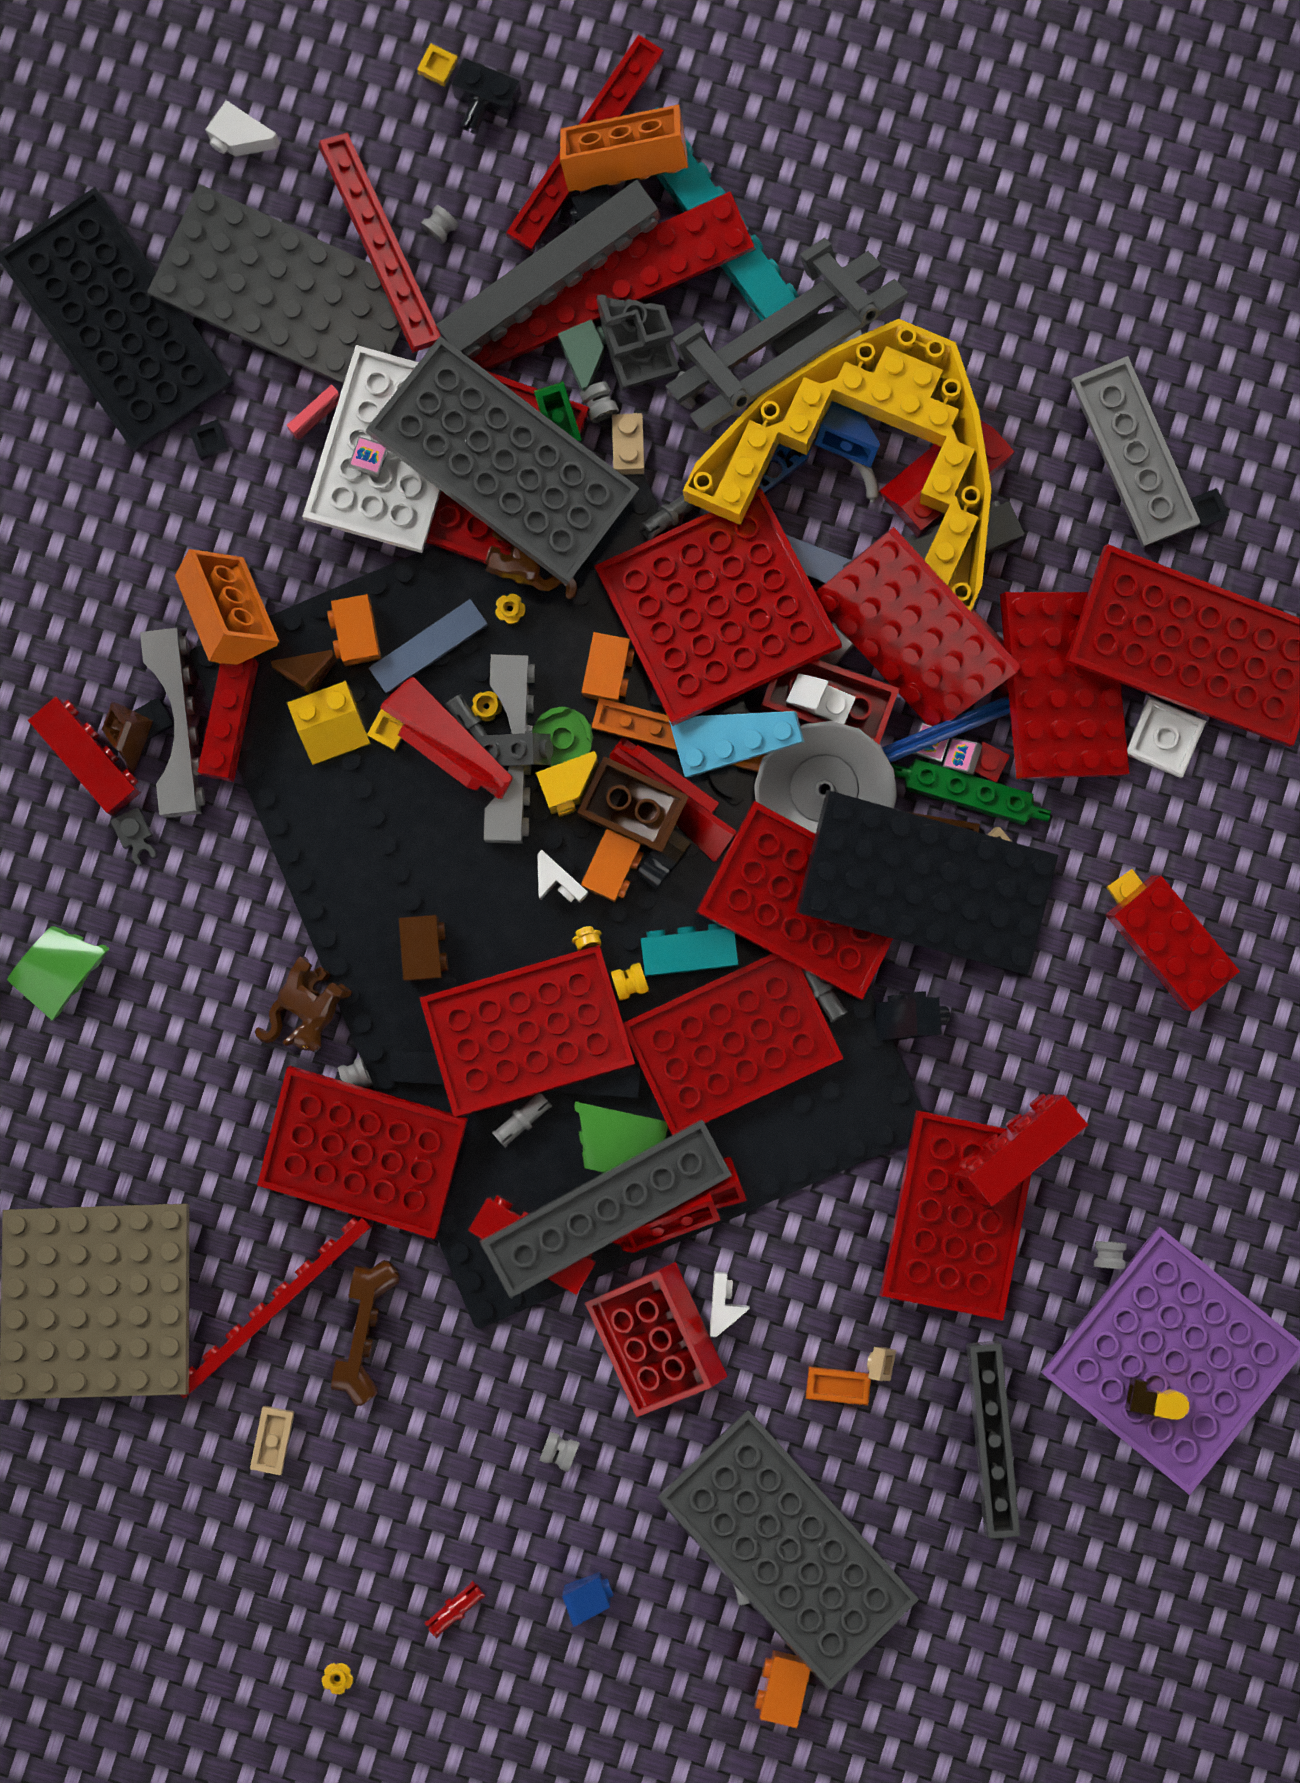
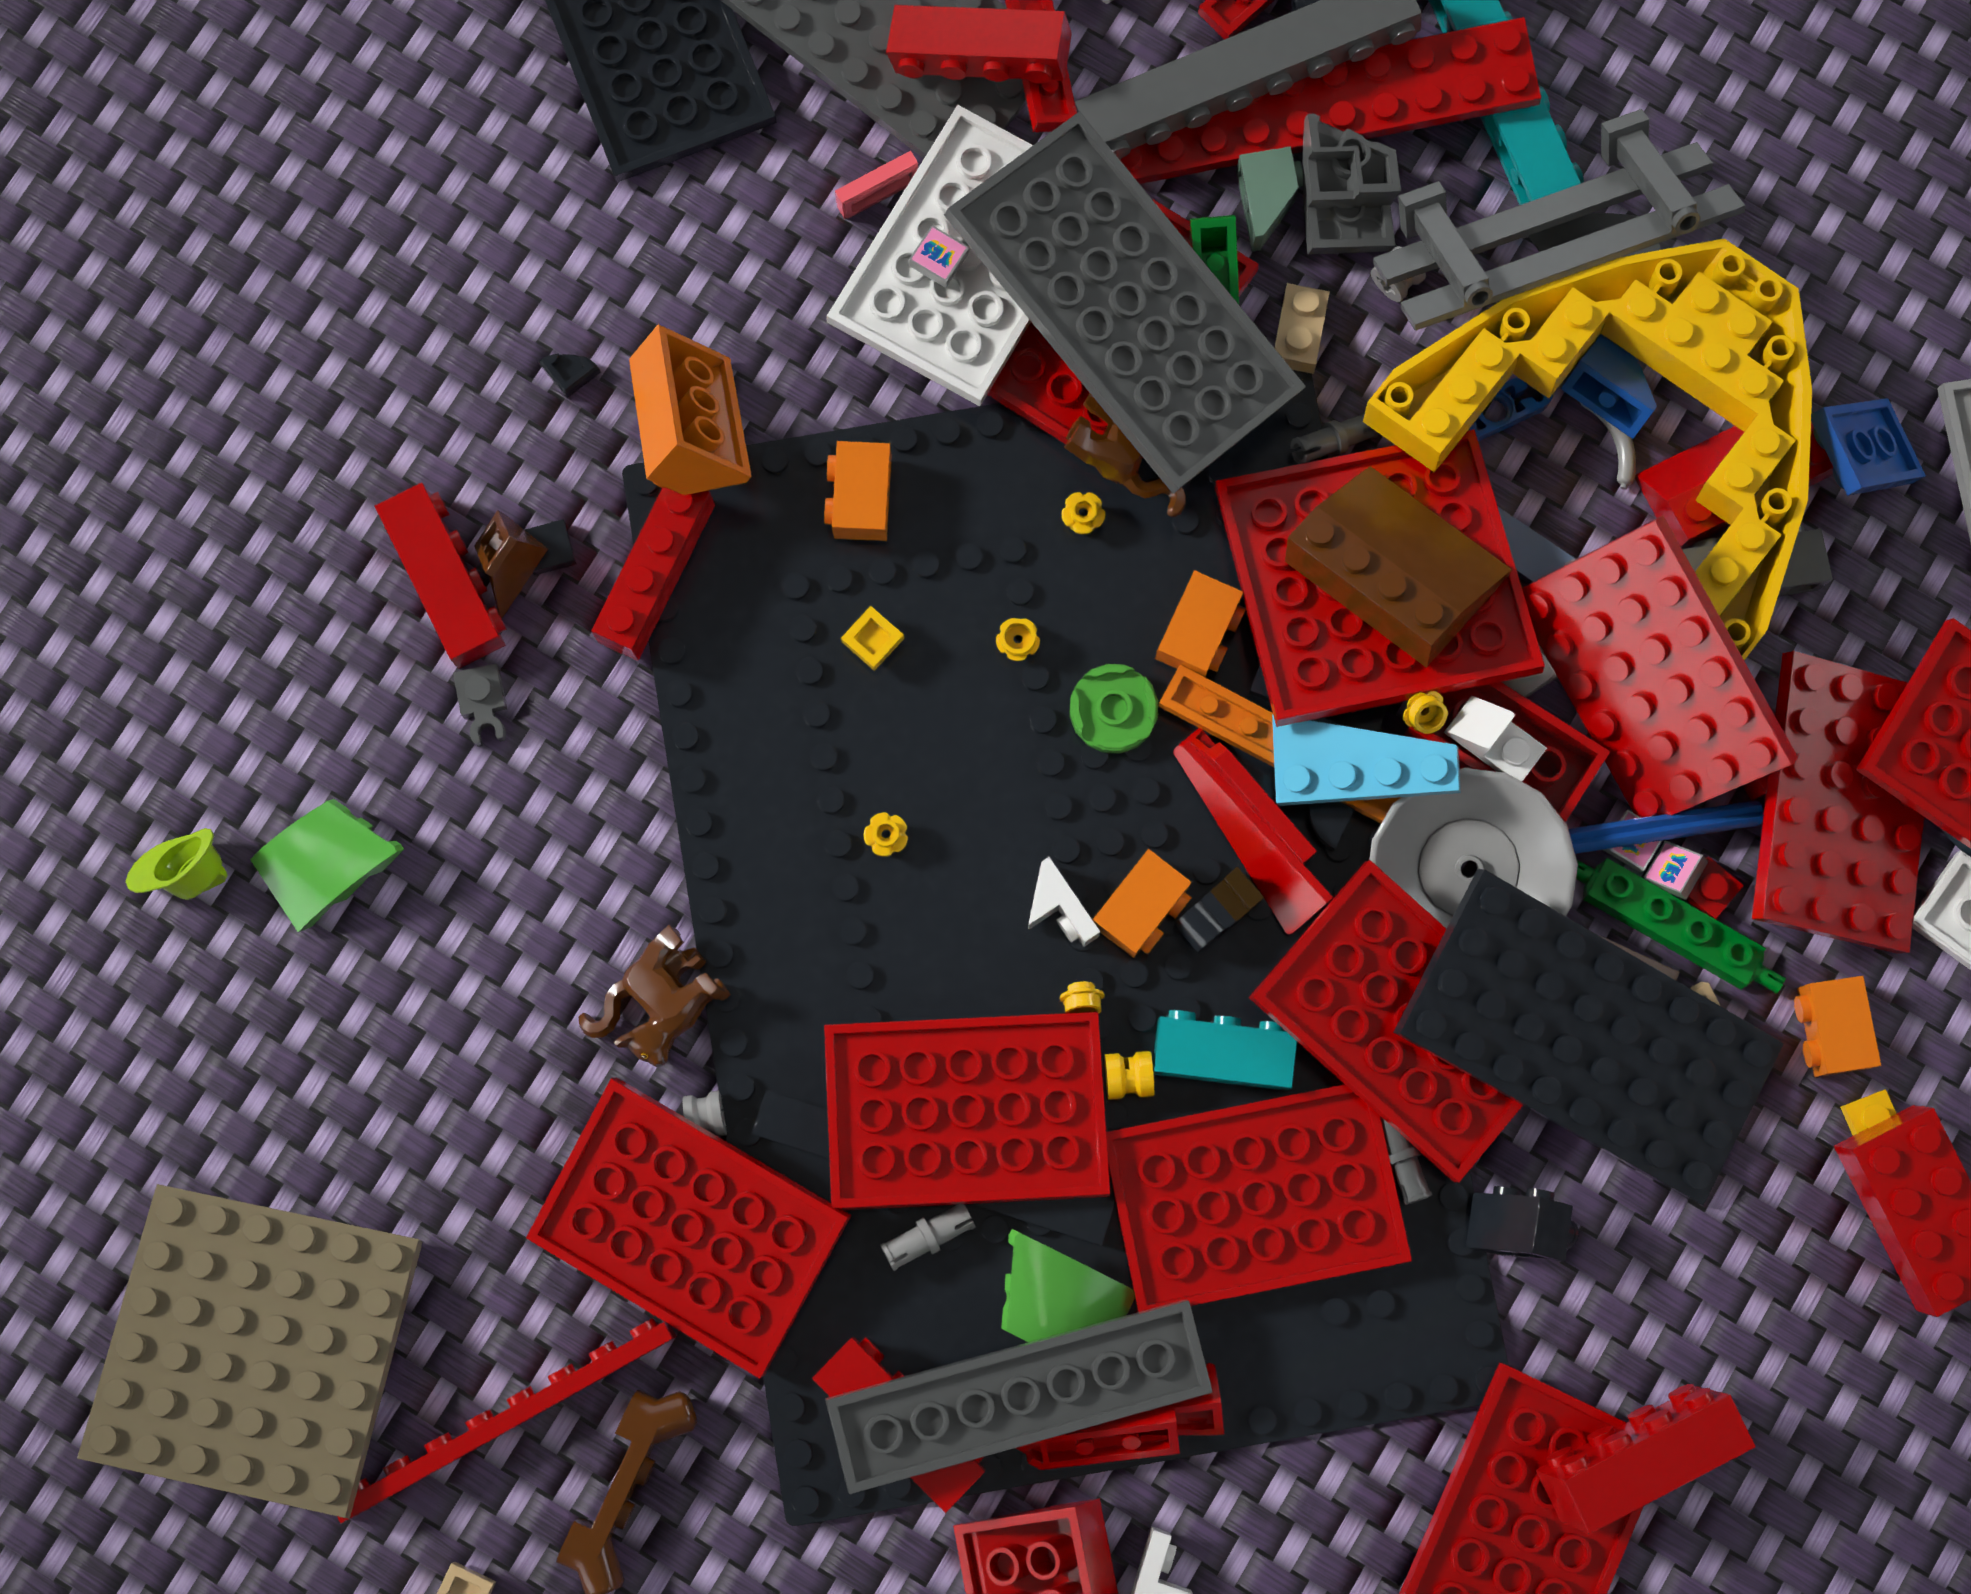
camera: 10 degrees right, 5 degrees down
light grey arch [140,628,205,818] -> none
black tile [189,419,229,460] -> none
reddish brown slope [271,650,337,694] -> none
yellow slope [287,681,371,765] -> none
sand blue tile [369,599,488,694] -> none
red wedge [380,677,512,799] -> none
reddish brown brick [399,915,448,982] -> none
dark grey pin [445,694,487,741] -> none
dark grey bracket [478,733,553,766] -> none
light grey arch [484,654,535,844] -> none
yellow slope [536,751,599,817] -> none
reddish brown slope [577,756,689,853] -> none
light grey wheel [580,381,619,423] -> none
none -> black tile [538,353,601,398]
none -> yellow plate [864,812,908,857]
none -> red brick [886,5,1072,84]
none -> reddish brown slope [1285,466,1512,668]
none -> yellow plate [1403,691,1448,734]
none -> orange brick [1794,976,1881,1077]
none -> blue plate [1811,398,1926,496]

